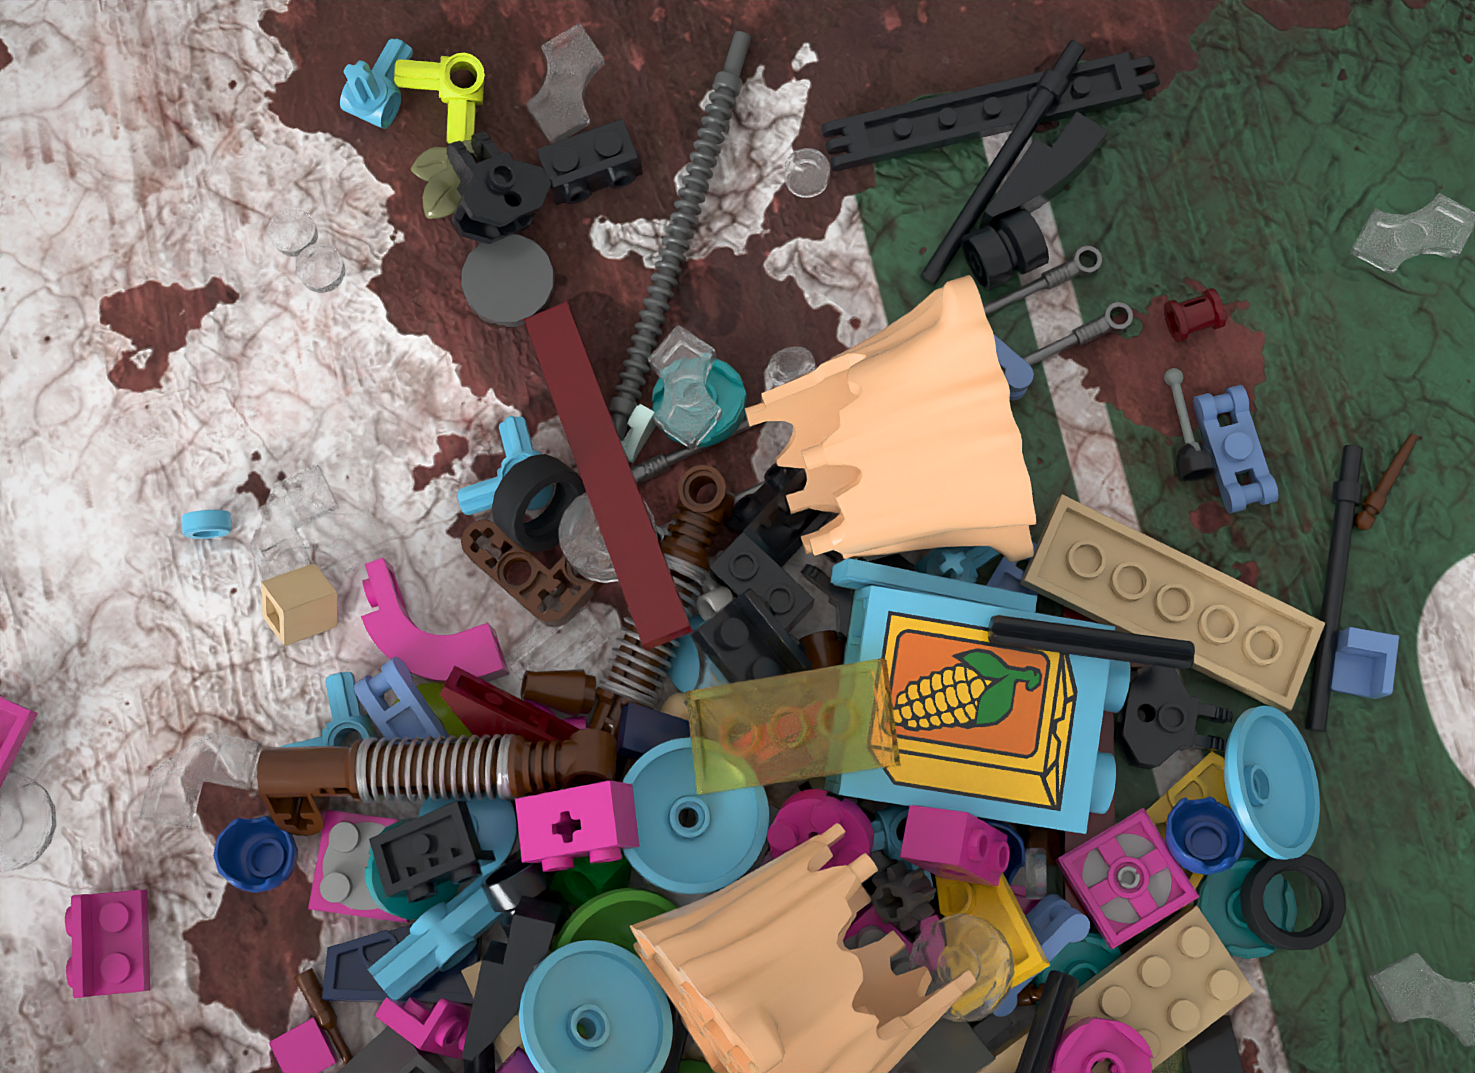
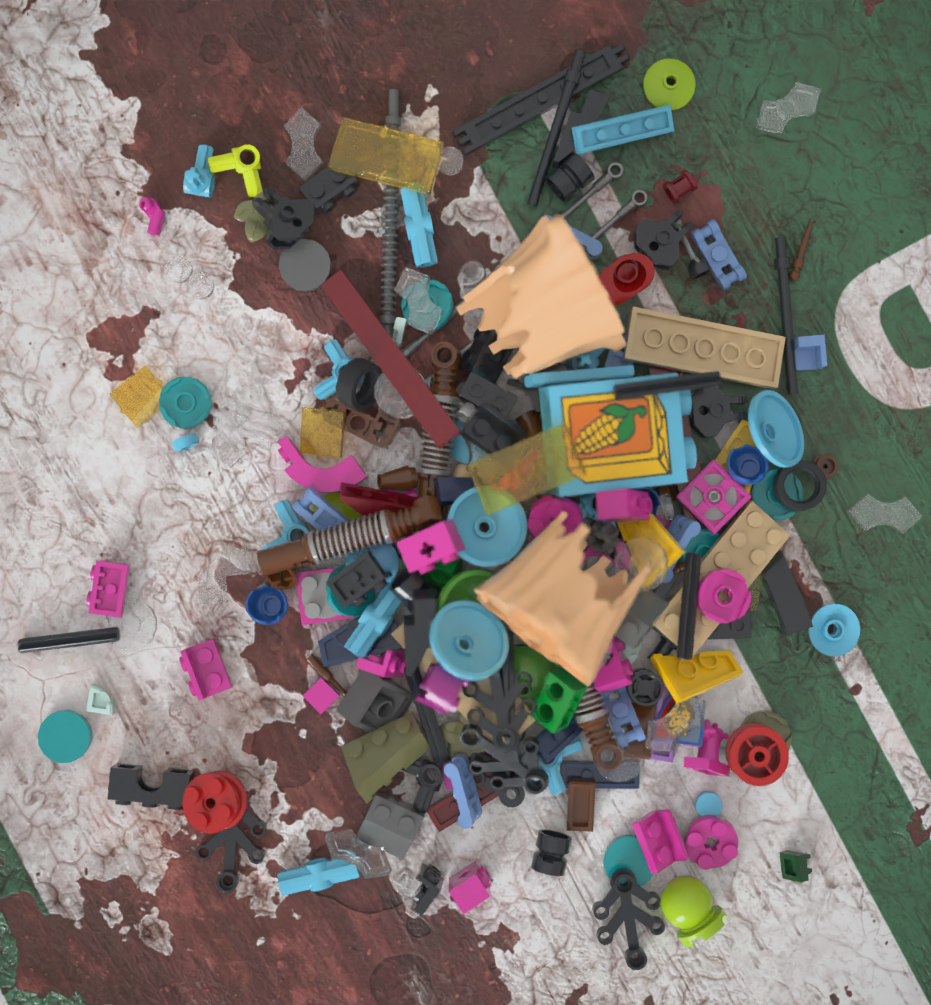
camera: 20 degrees left, 10 degrees up
tan panel [261,564,338,646] -> none
none -> clear yellow piece [110,366,163,428]
none -> dark pink arm [139,197,165,237]
none -> teal tile [159,377,212,429]
none -> clear yellow piece [300,407,345,458]
none -> clear yellow tile [328,117,445,195]
none -> medium azure piece [400,184,438,268]
none -> medium azure tile [571,105,674,154]
none -> red piece [598,253,655,305]
none -> black hinge [633,209,695,270]
none -> lime dish [643,59,695,111]
none -> reddish brown plate [813,454,838,480]

